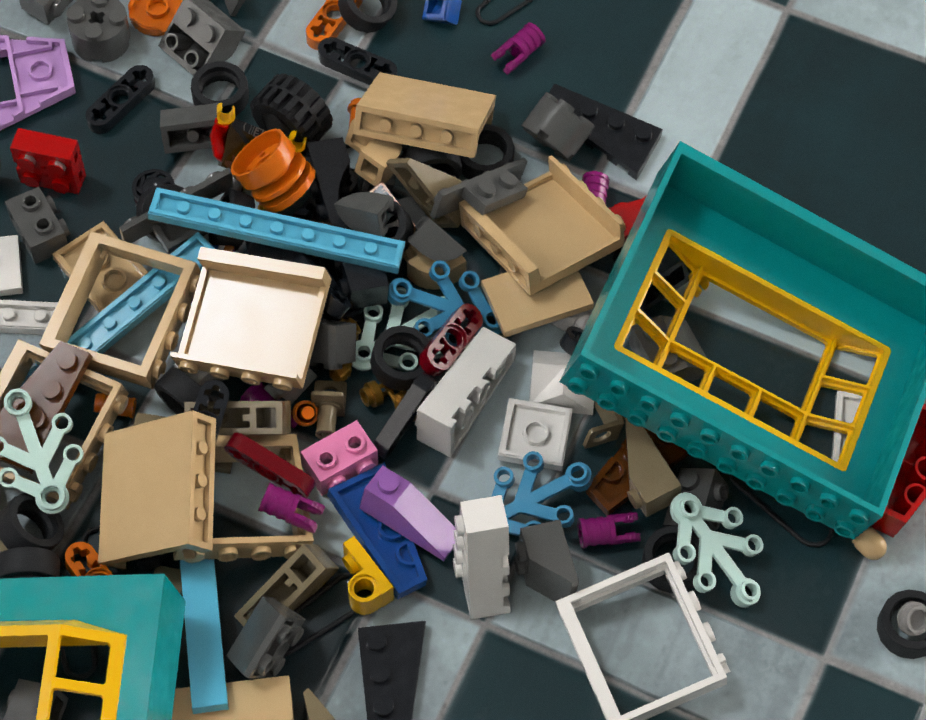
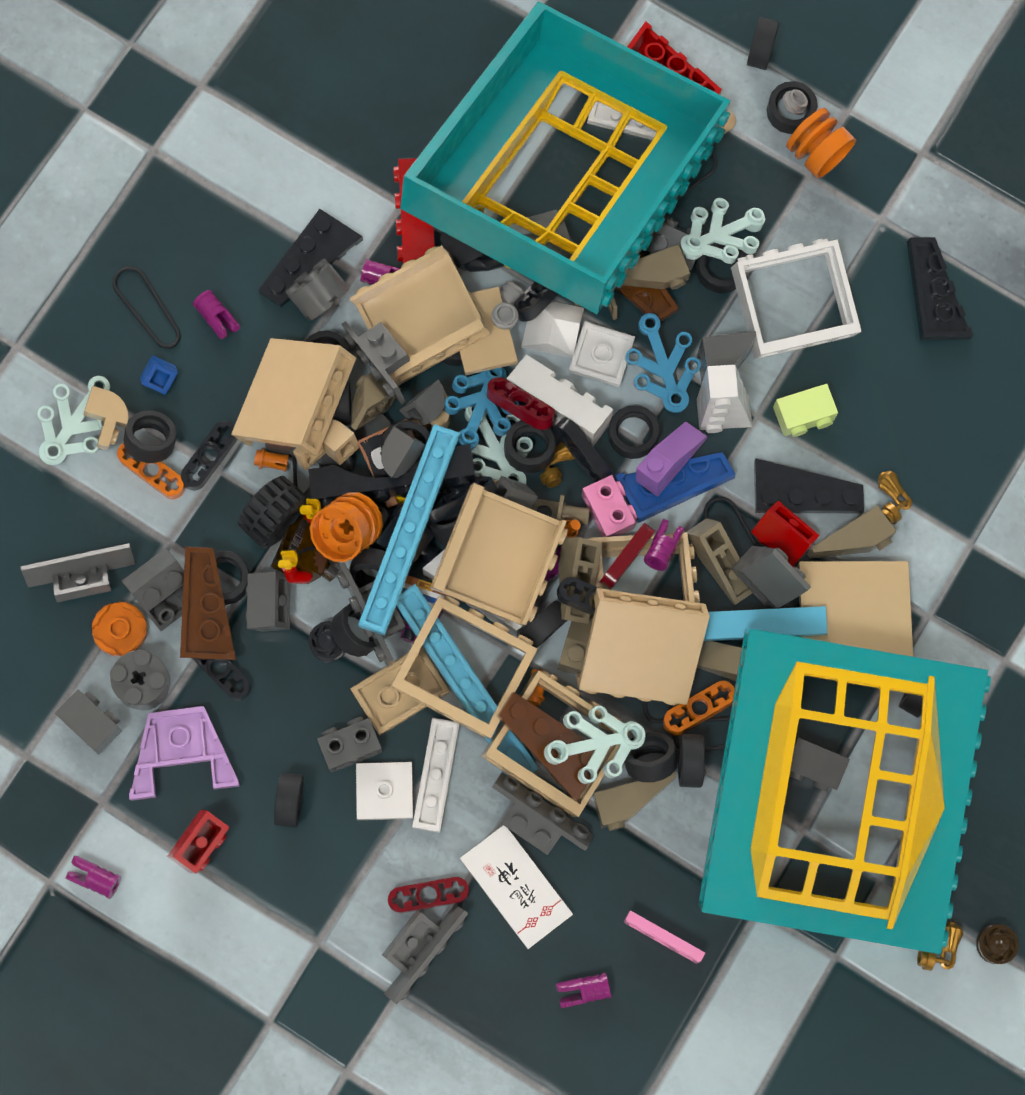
camera: 85 degrees left, 15 degrees up
red piece [10,128,86,195] -> none
yellow plate [342,536,394,615] -> none
magenta hinge [577,512,641,548] -> none
none -> reddish brown wing [180,547,236,660]
none -> light grey plate [492,303,518,330]
none -> black tyre [608,405,660,459]
none -> red brick [751,501,820,567]
none -> yellowish green brick [773,384,838,437]
none -> orange wheel [785,107,856,179]

